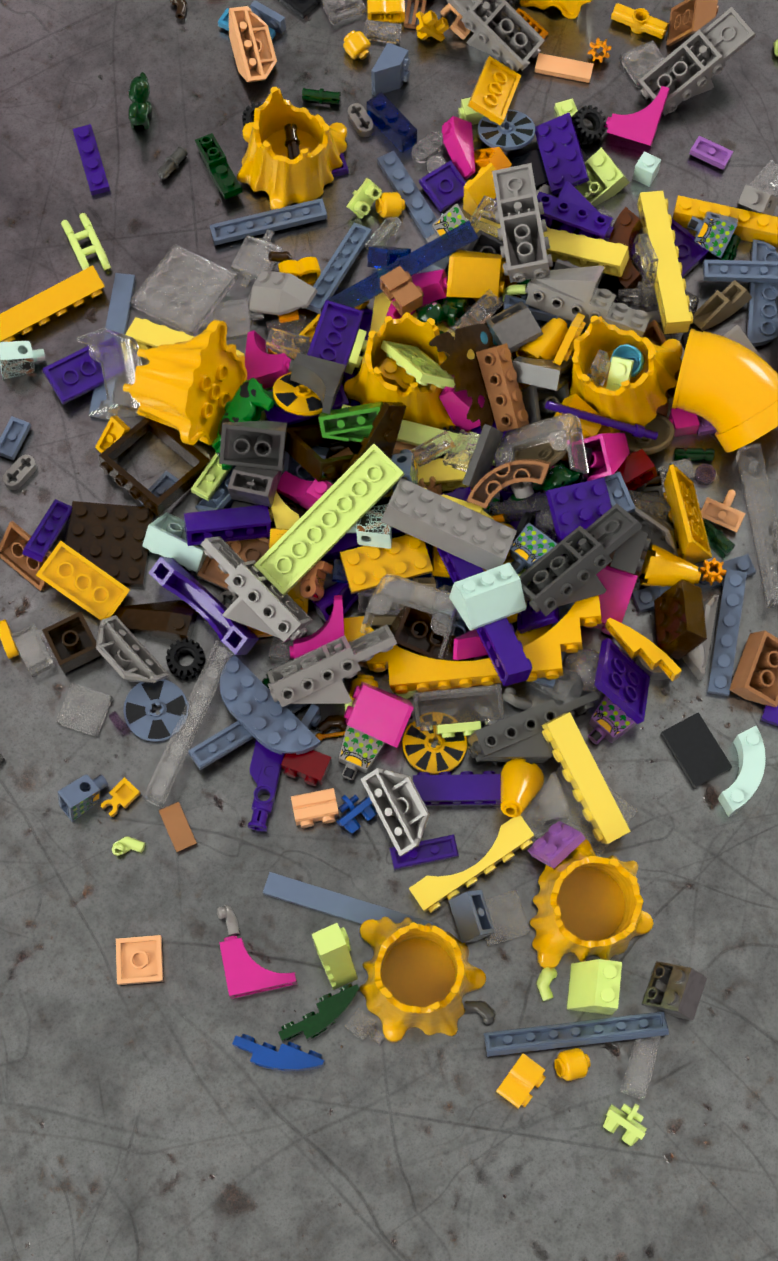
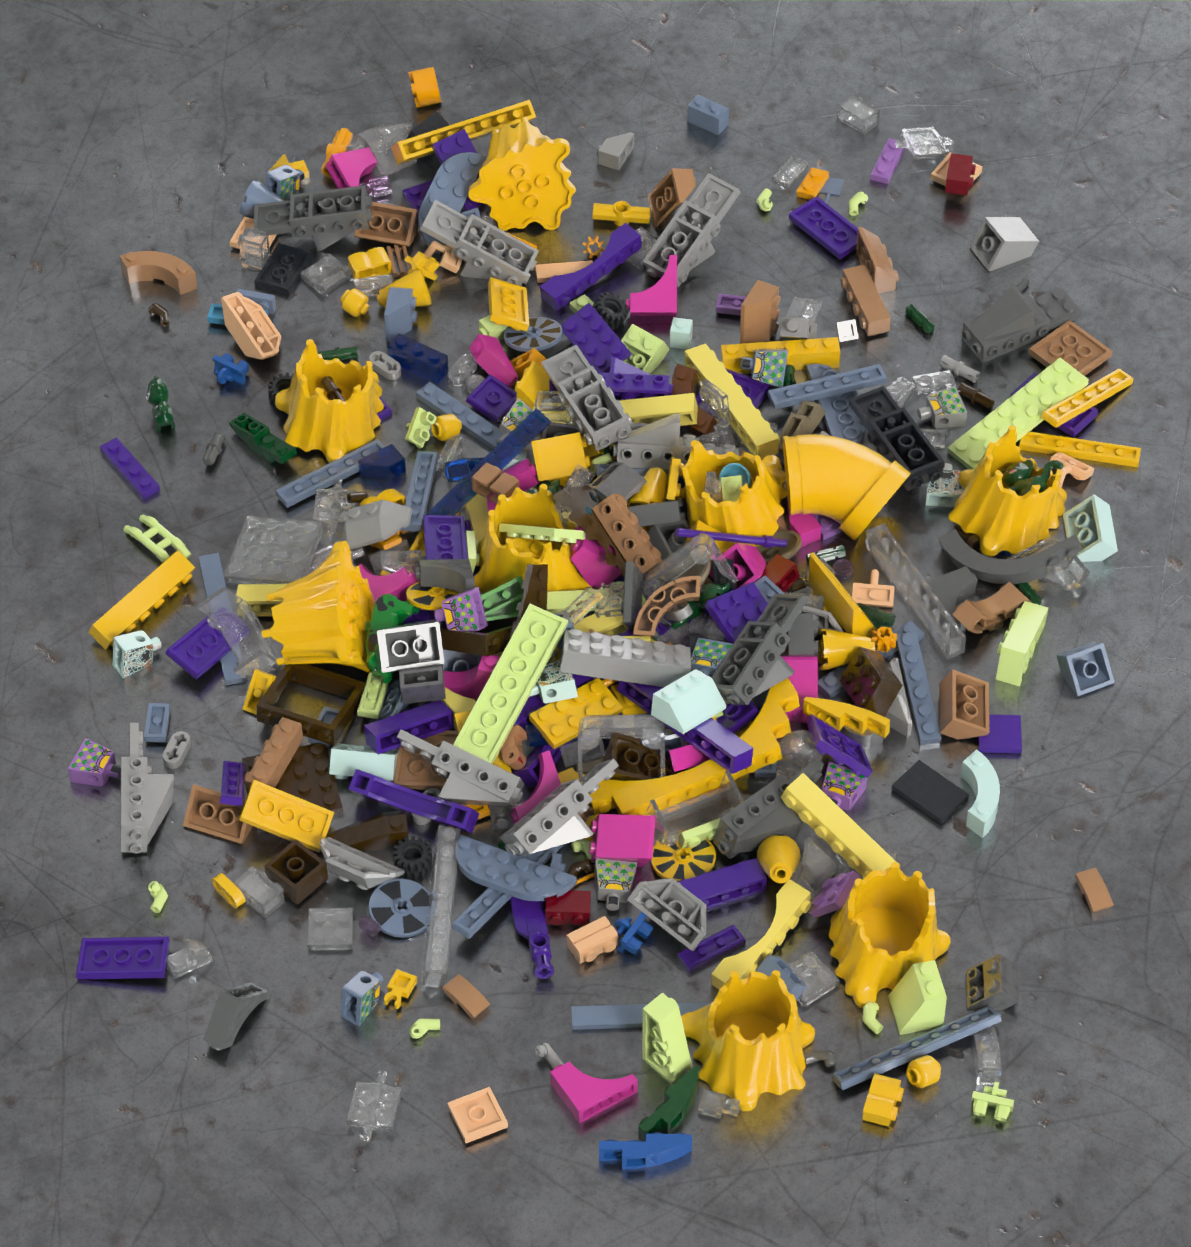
camera: 20 degrees left, 20 degrees down
none -> blue hips [212,353,249,385]
none -> medium nougat brick [244,717,303,796]
none -> clear plate [347,1070,402,1142]
none -> clear blue slope [358,444,406,480]
none -> yellow cone [376,268,432,309]
none -> medium lavender torso [435,587,488,631]
none -> dark purple arch [540,223,642,311]
none -> medium nougat slope [740,280,781,344]

